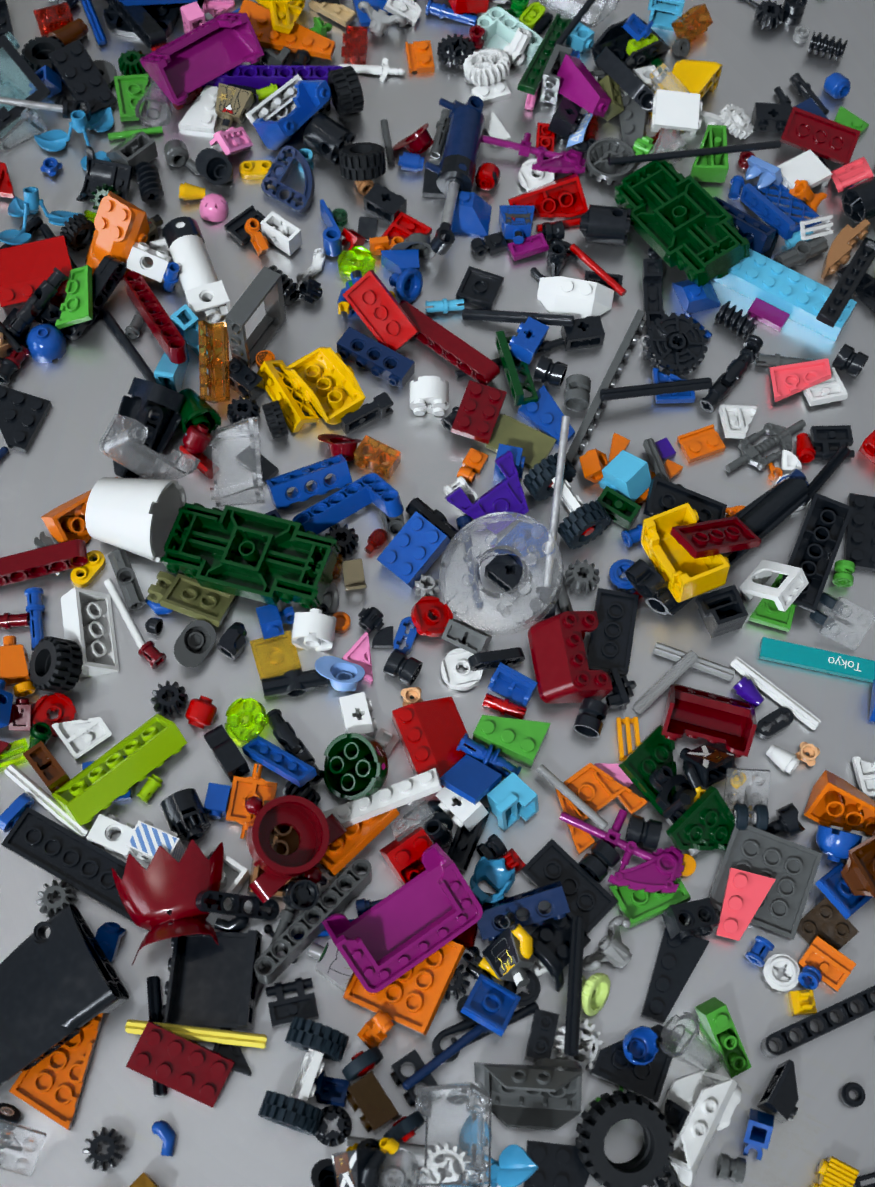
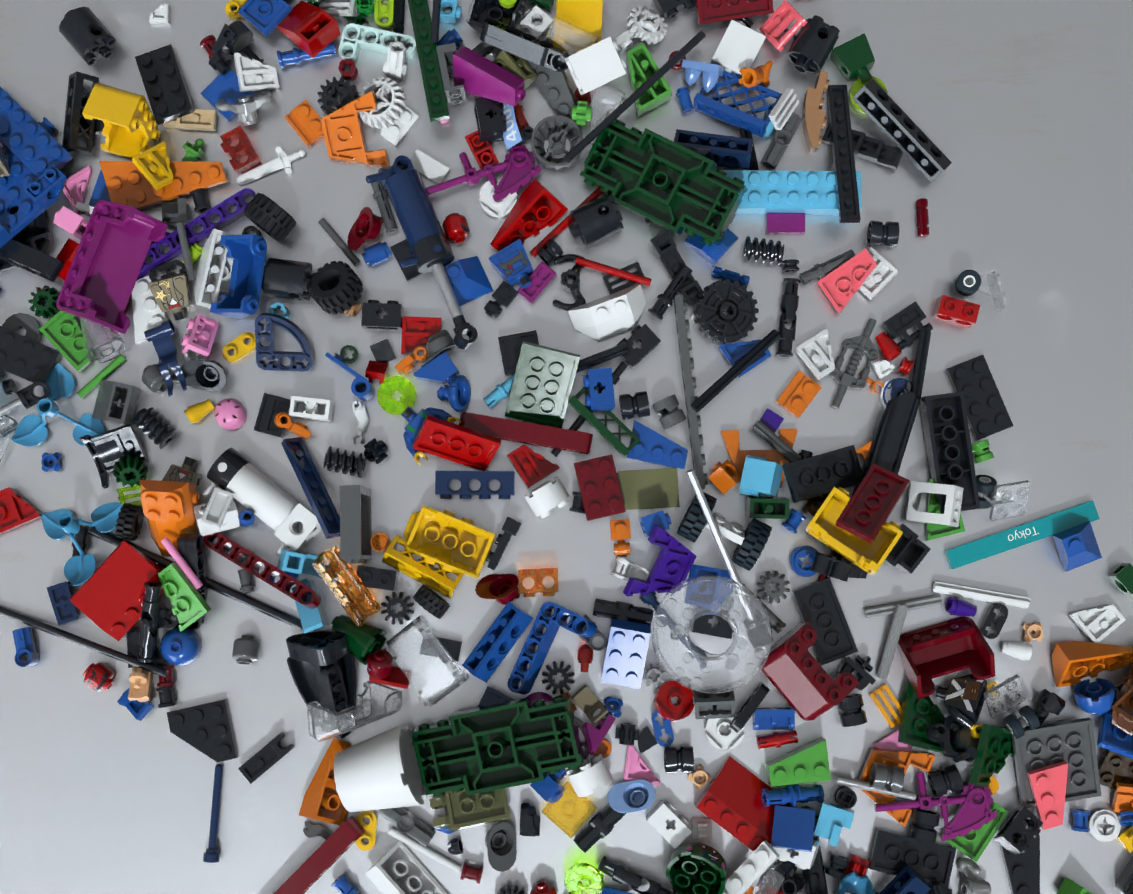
camera: 30 degrees left, 20 degrees up
none -> dark blue flag [144,319,187,397]
none -> bright pink bar [161,537,203,589]
none -> dark grey bar [176,222,196,281]
none -> white tile [200,487,234,531]
none -> dark grey head [232,635,259,665]
none -> black plate [238,732,294,784]
none -> dark blue plate [281,437,340,539]
none -> orange wing [320,91,390,167]
none -> plate [505,341,580,428]
none -> red wing [507,445,560,489]
none -> magenta slope [582,714,616,755]
none -> blue plate [604,697,623,718]
none -> black pin [648,264,693,320]
none -> black wheel [833,785,857,809]
none -> dark grey wheel [869,761,905,794]
none -> red bush [897,356,914,376]

